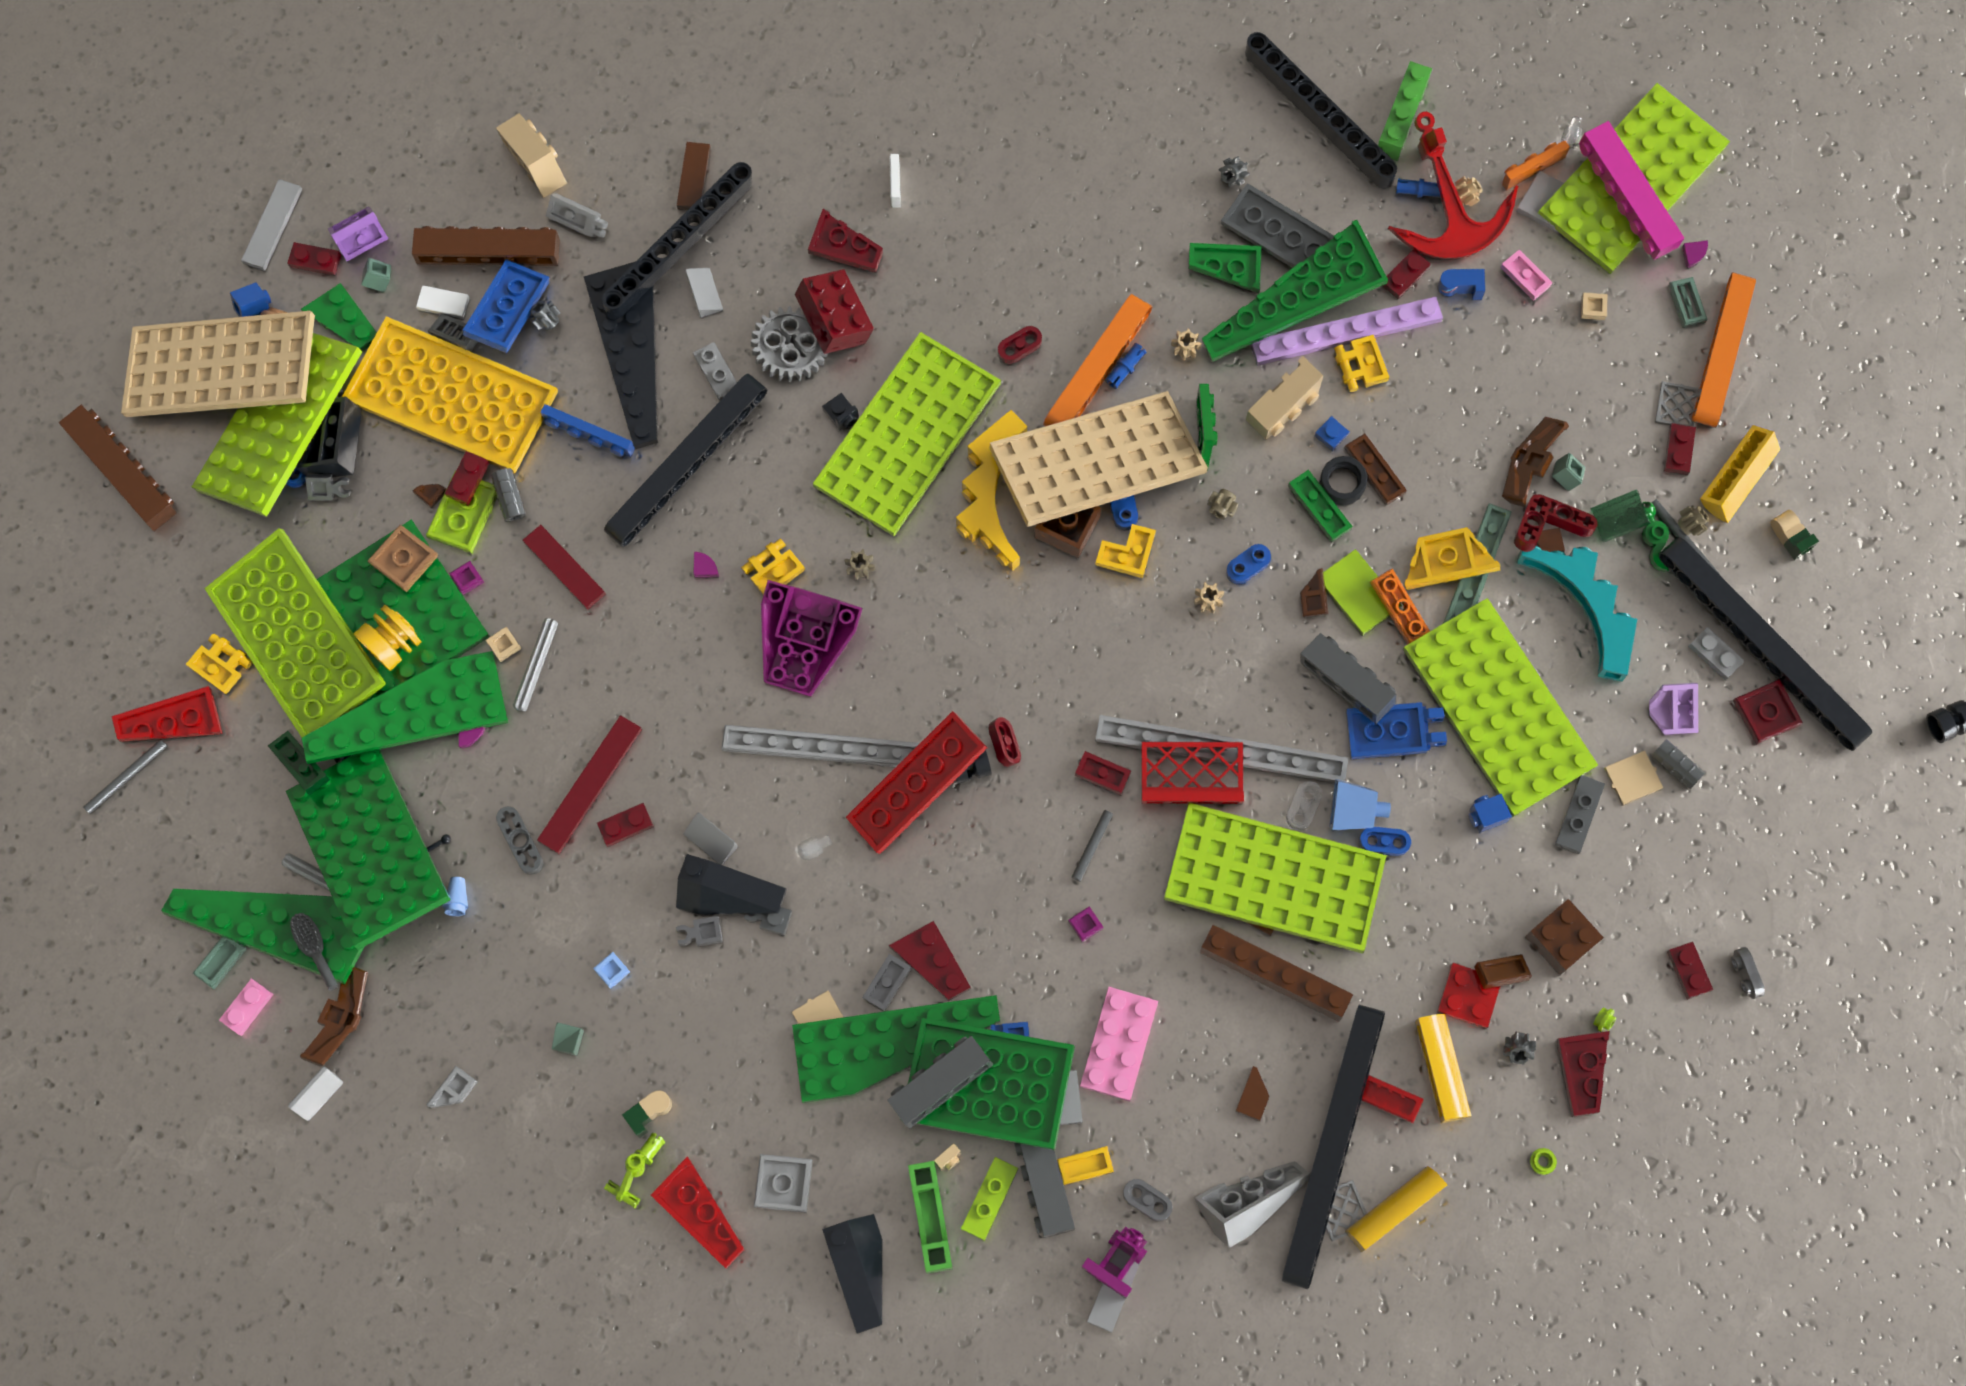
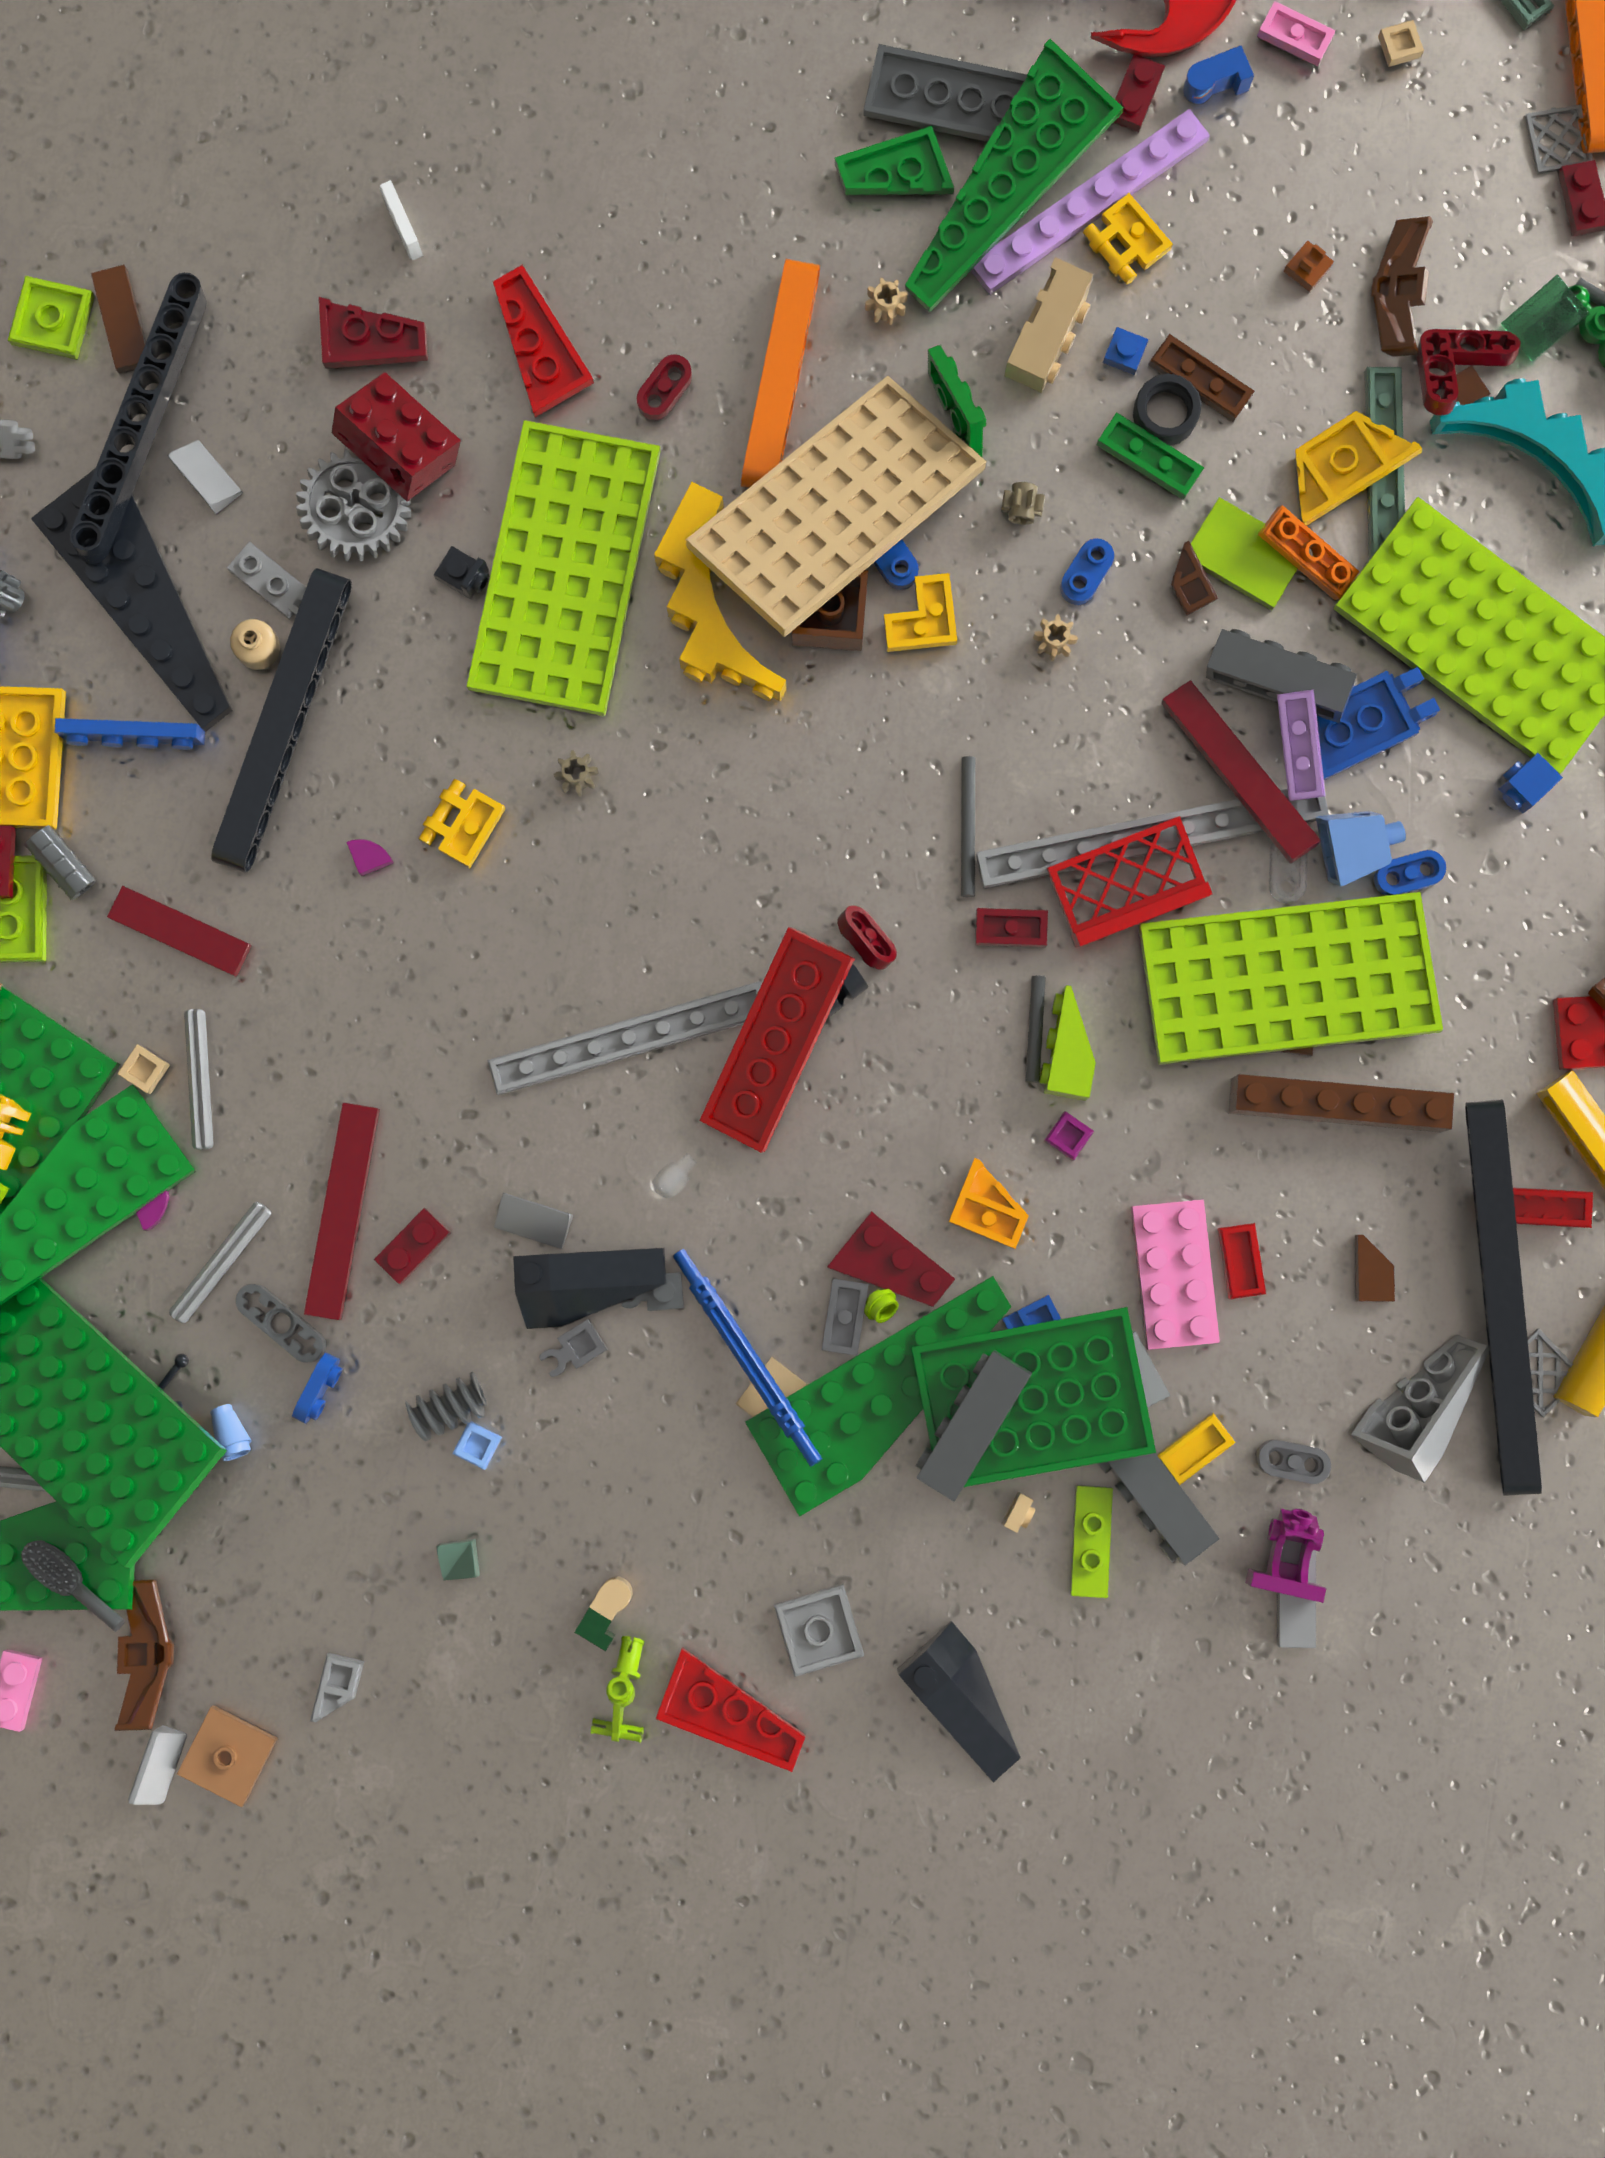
camera: 25 degrees left, 10 degrees up
magenta tile [449,561,484,595] -> none
magenta wedge [761,580,863,696] -> none
bright green arch [908,1161,953,1274] -> none
blue pin [1105,343,1147,389] -> none
dark grey gear [1219,156,1250,187] -> none
sand green slope [1552,453,1586,491] -> none
none -> lime tile [8,276,95,360]
none -> light grey axle [169,1202,271,1323]
none -> medium nougat plate [177,1705,278,1807]
none -> tan head [230,619,280,670]
none -> blue plate [292,1352,343,1424]
none -> dark grey piece [405,1372,487,1441]
none -> red wing [493,265,594,418]
none -> blue axle [673,1249,822,1467]
none -> lime plate [864,1289,899,1323]
none -> light orange wing [948,1158,1029,1249]
none -> dark grey bar [961,756,976,897]
none -> lime slope [1039,985,1096,1101]
none -> dark red tile [1161,680,1321,864]
none -> red tile [1218,1223,1266,1299]
none -> lavender tile [1277,689,1326,801]
none -> dark orange tile [1283,240,1334,292]

